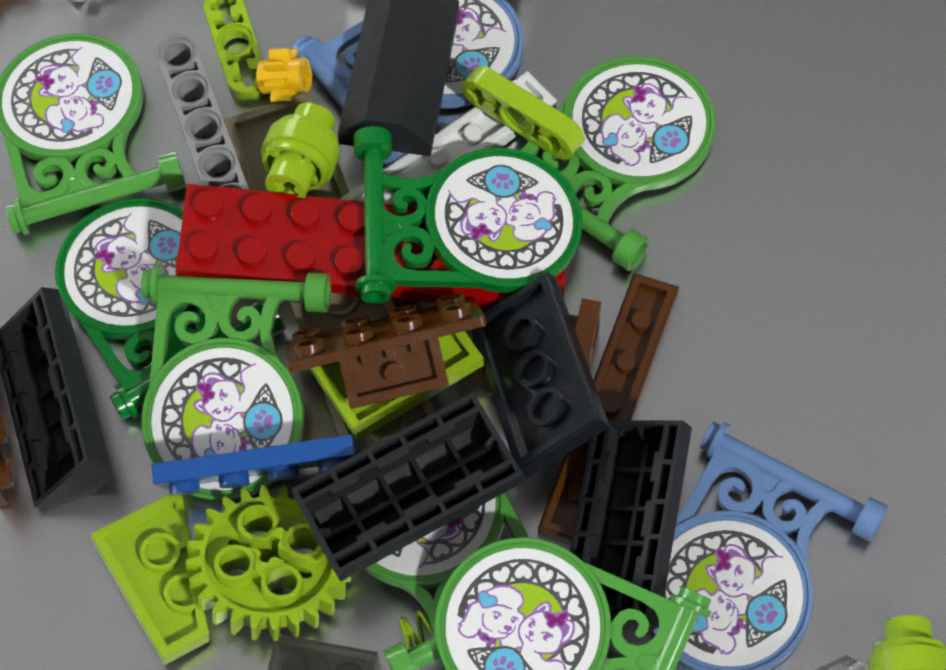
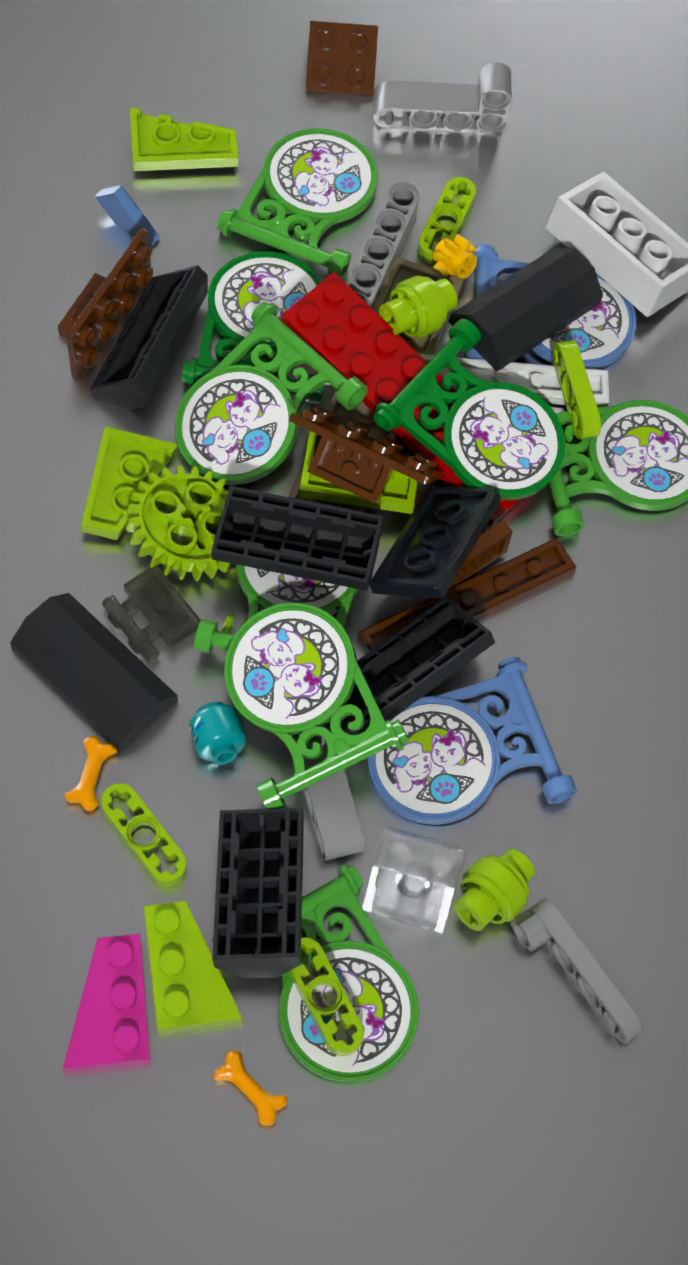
camera: 30 degrees right, 0 degrees up
blue plate [151,434,360,496] -> none

